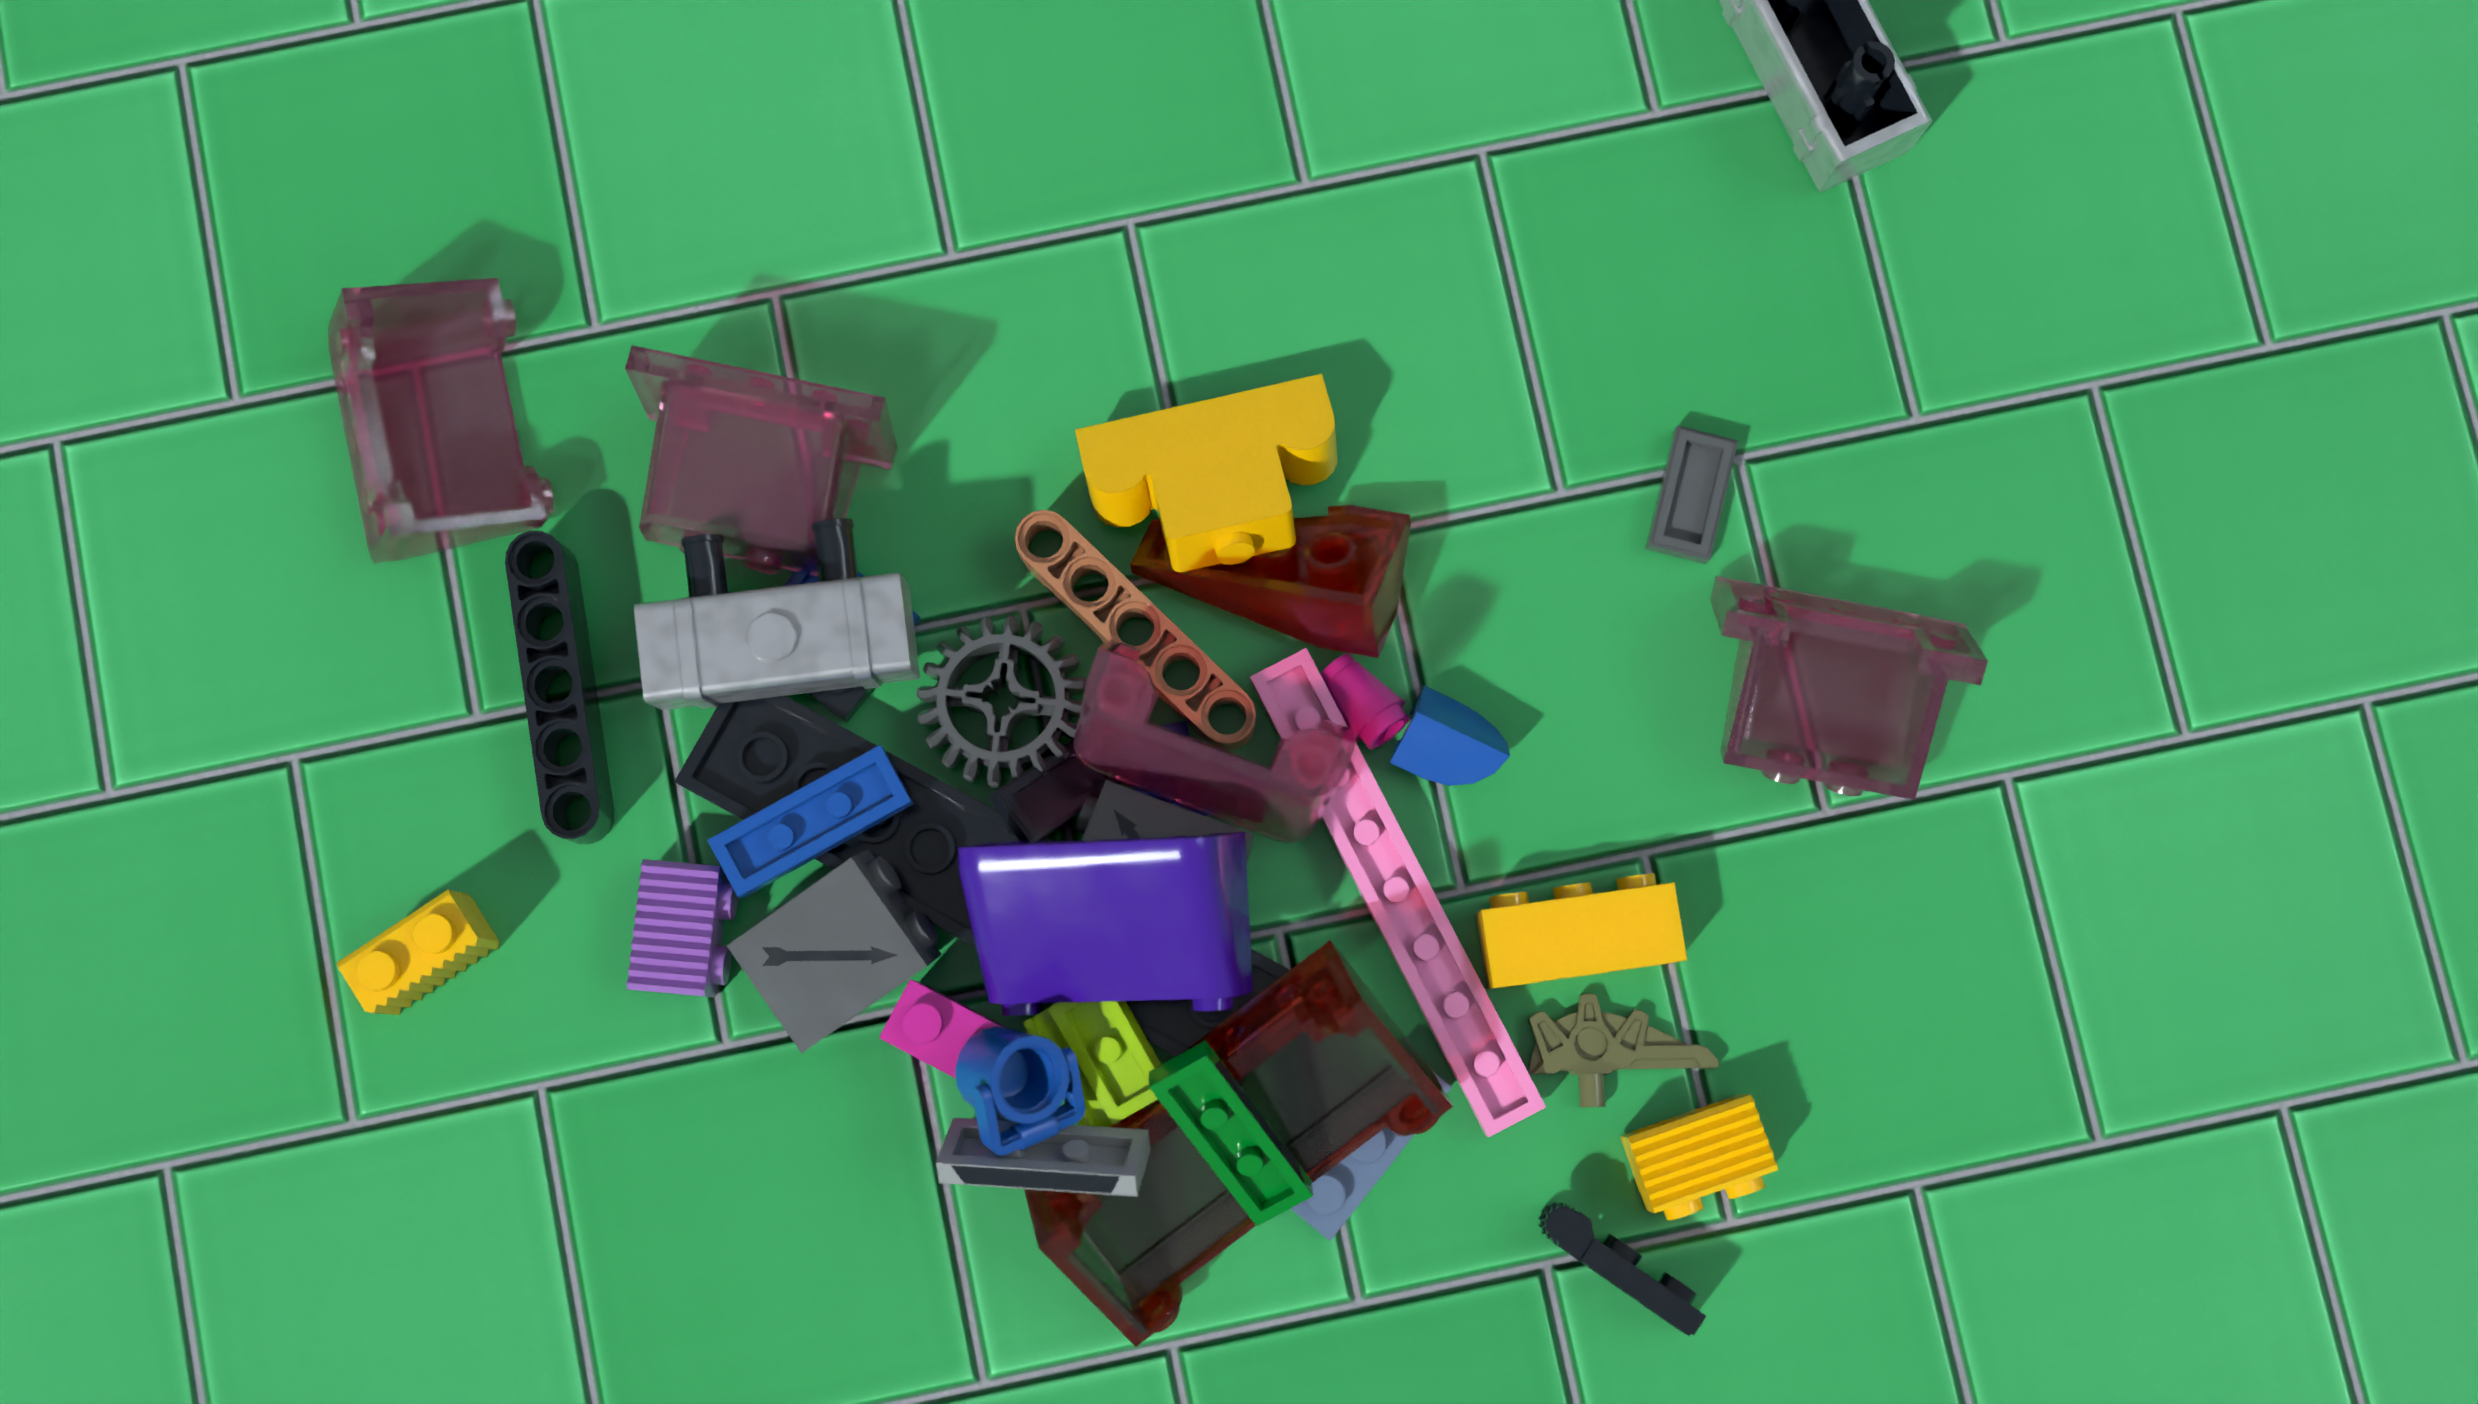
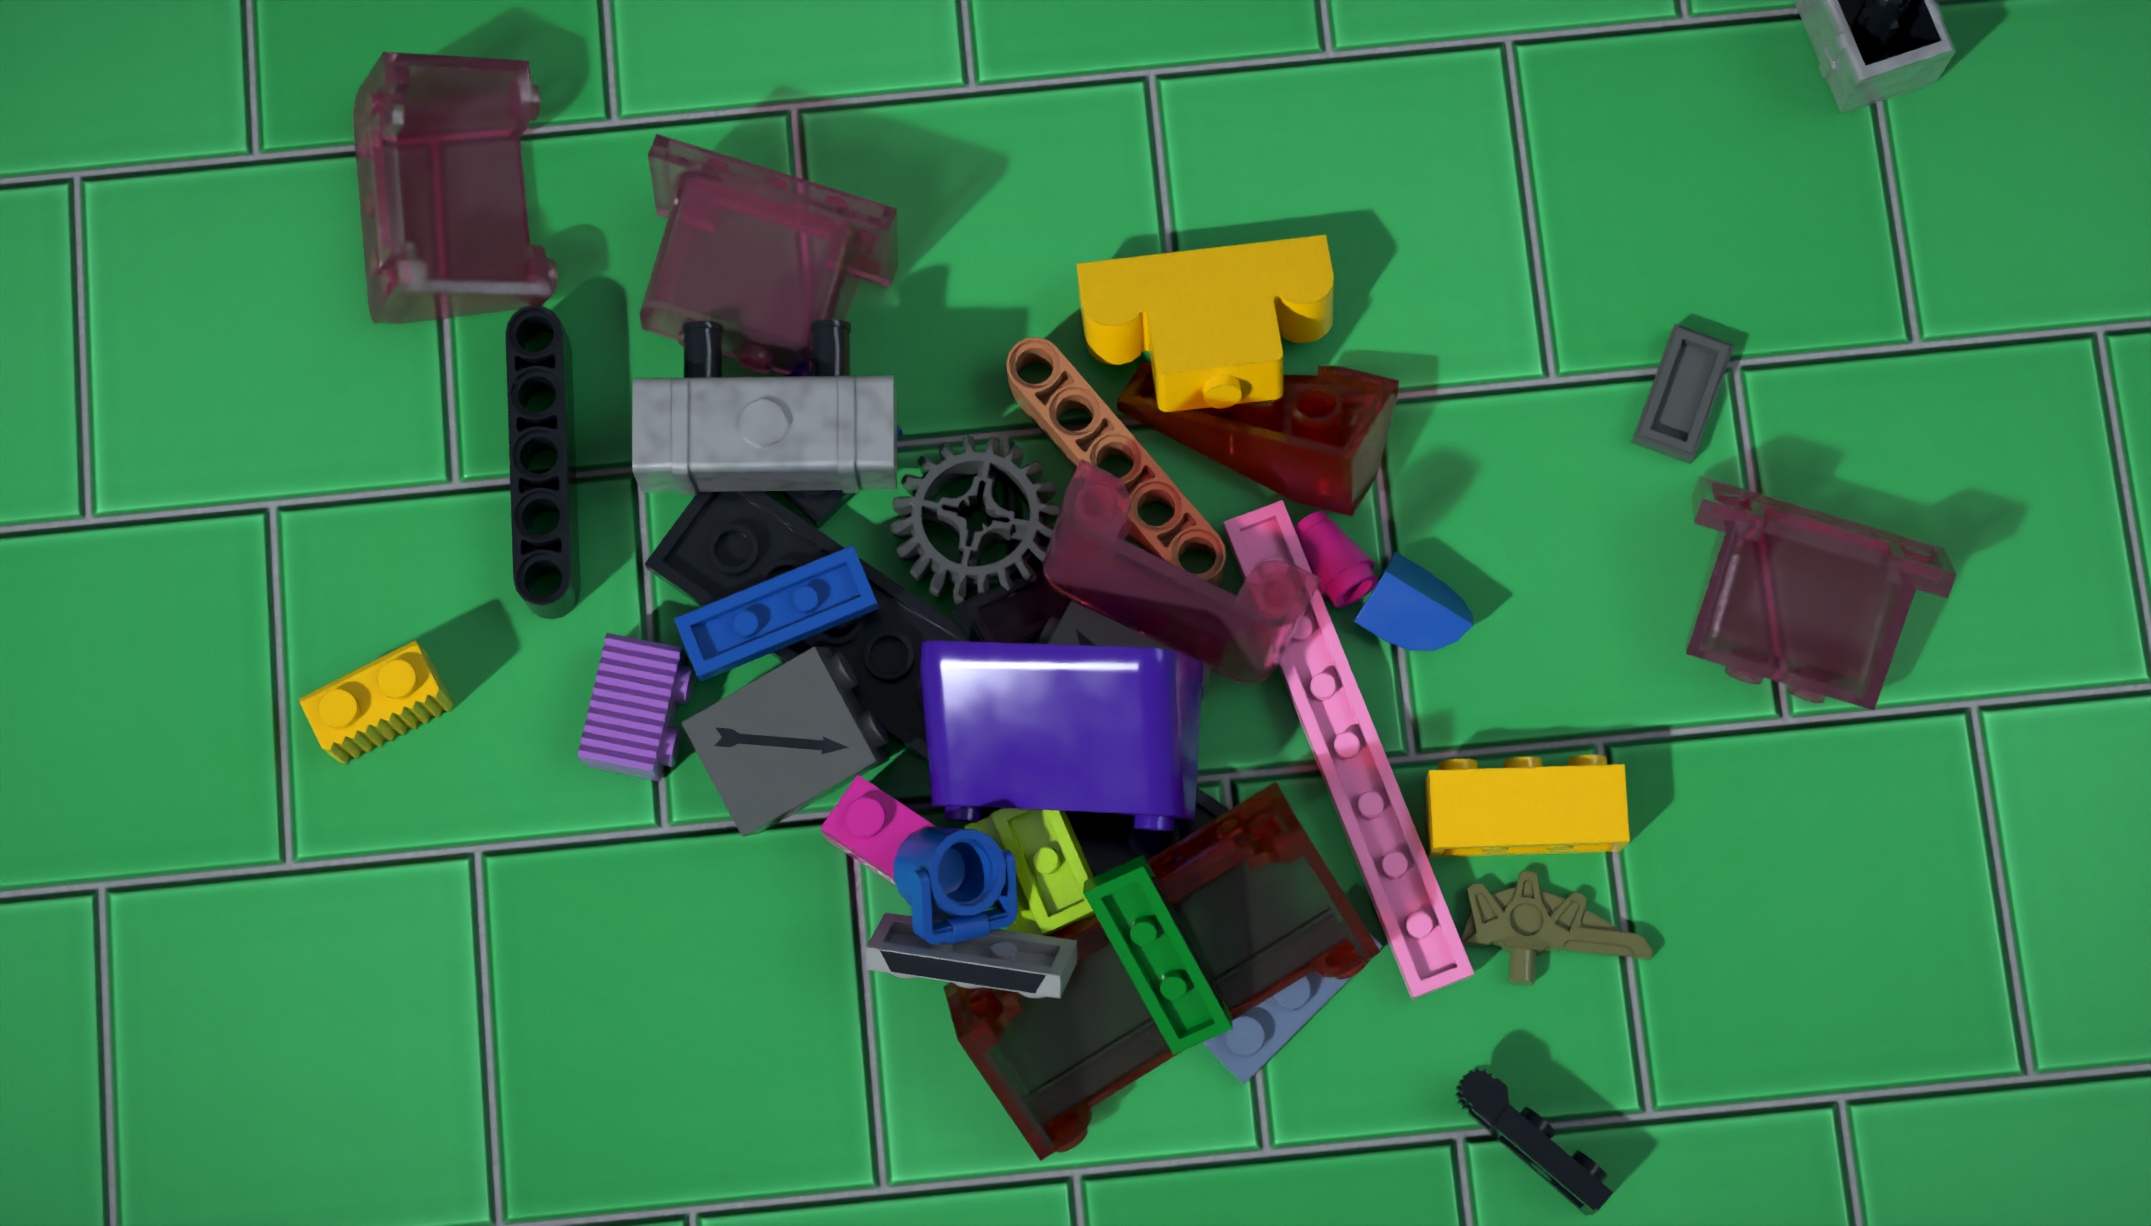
camera: 10 degrees right, 5 degrees down
yellow brick [1620,1094,1778,1221] -> none

